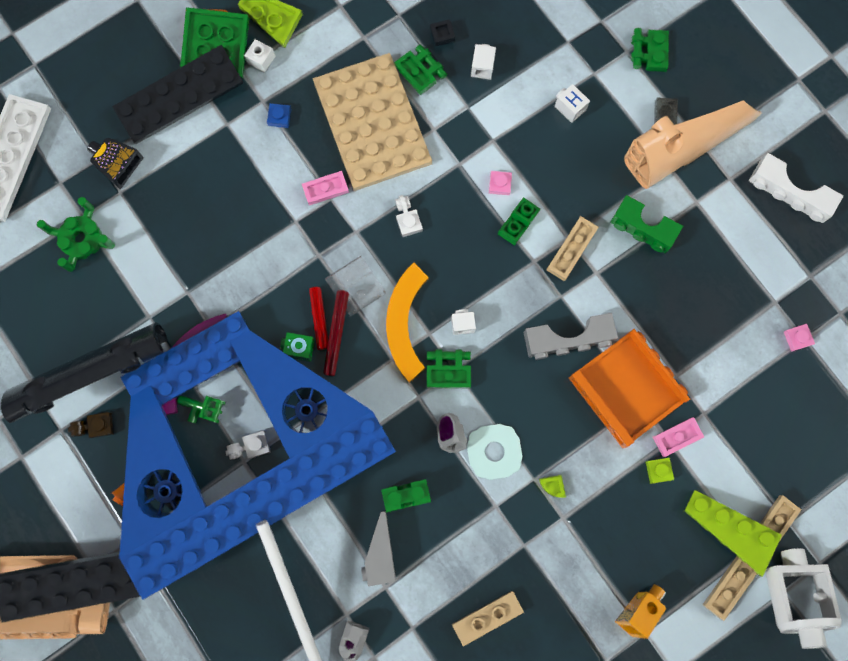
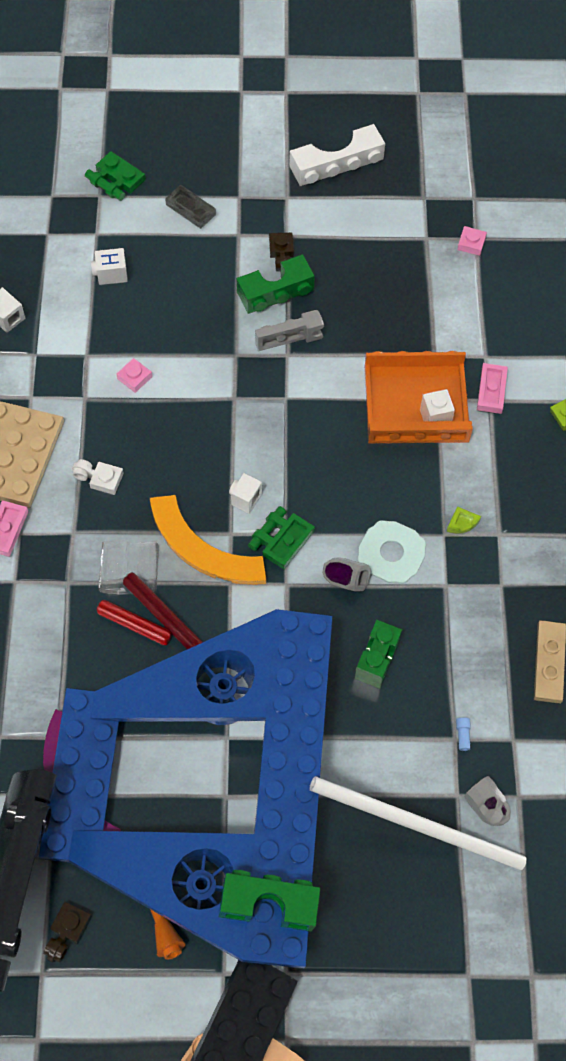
camera: 55 degrees left, 15 degrees down
green arm [178,396,226,423] -> none
white plate [225,430,271,460] -> none
green brick [280,332,315,362] -> none
light grey slope [361,511,396,586] -> none
green slope [498,197,541,246] -> none
light grey arch [524,313,618,360] -> none
tan plate [547,216,599,281] -> none
light nougat panel [624,100,762,189] -> none
lime plate [646,458,674,484] -> none
none -> green arch [218,870,320,932]
none -> light grey plate [255,310,324,352]
none -> dark brown plate [269,232,294,273]
none -> white brick [420,389,455,421]
none -> light blue piece [456,718,471,751]

